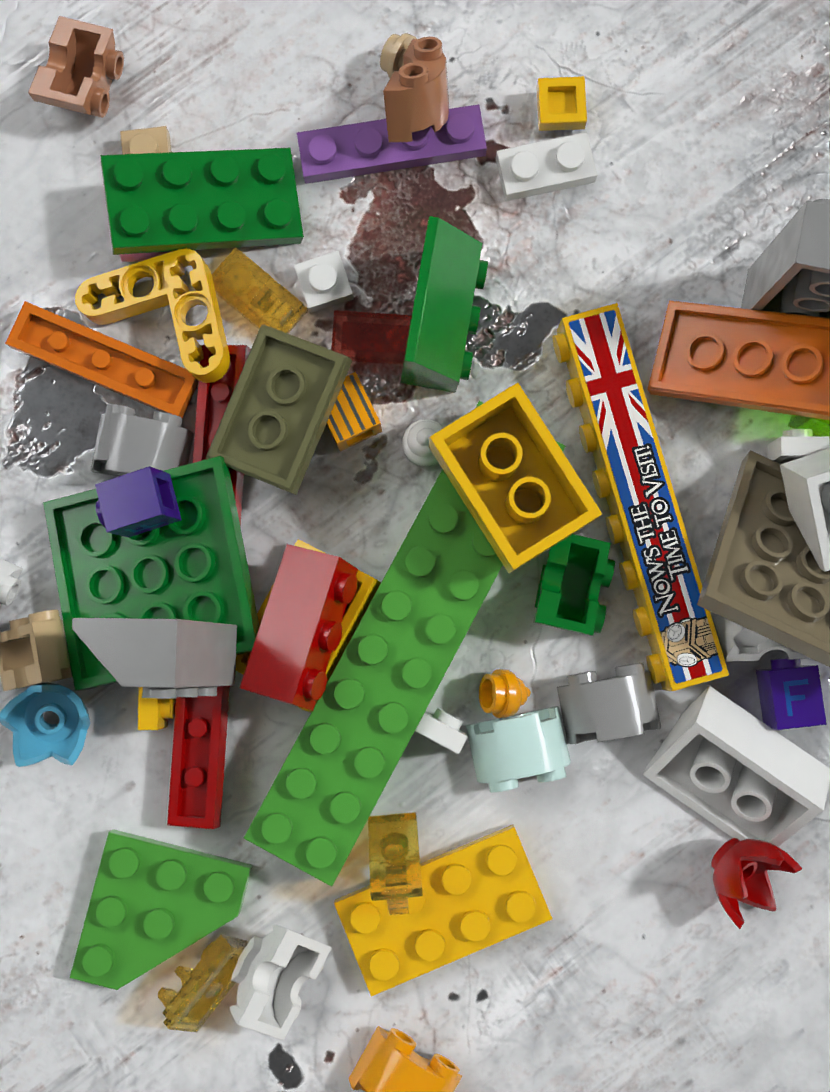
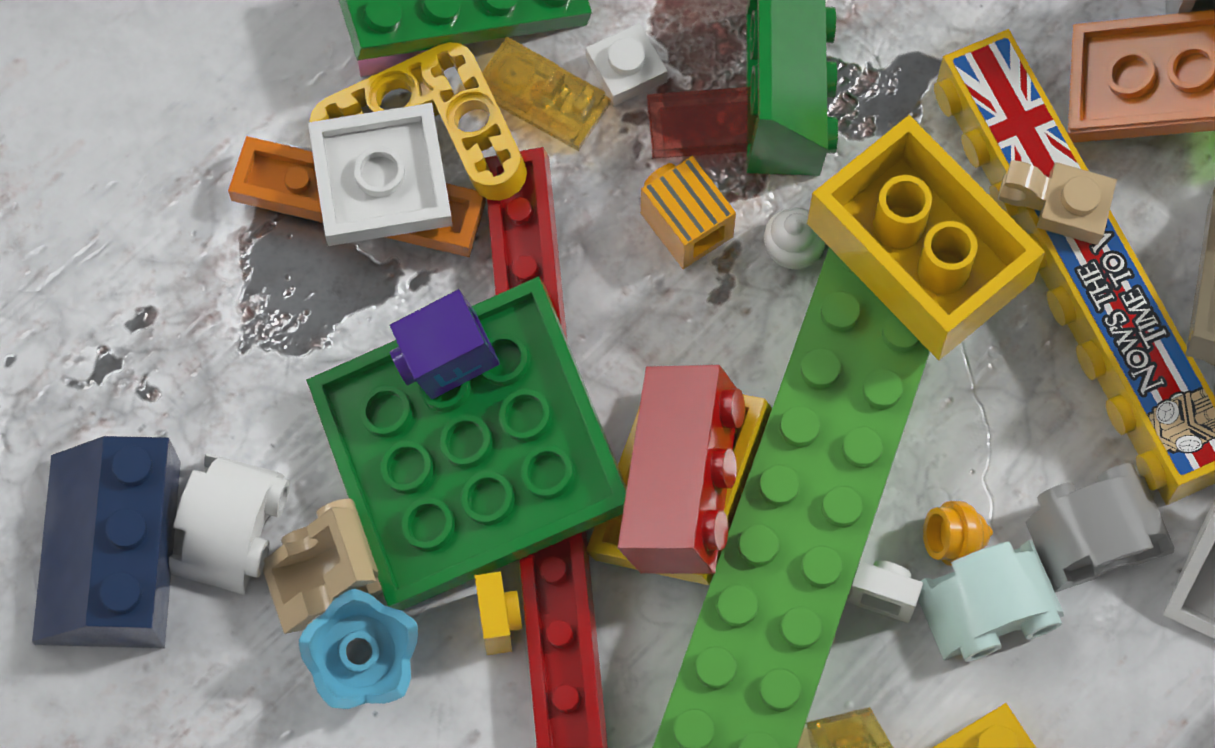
camera: 10 degrees left, 15 degrees down
light grey slope [72,618,237,699] -> none
light grey cylinder [90,404,194,476] -> none
olive tile [206,324,352,495] -> none
green cylinder [533,534,615,636] -> none
none -> white plate [308,103,453,246]
none -> tan plate [998,160,1117,245]

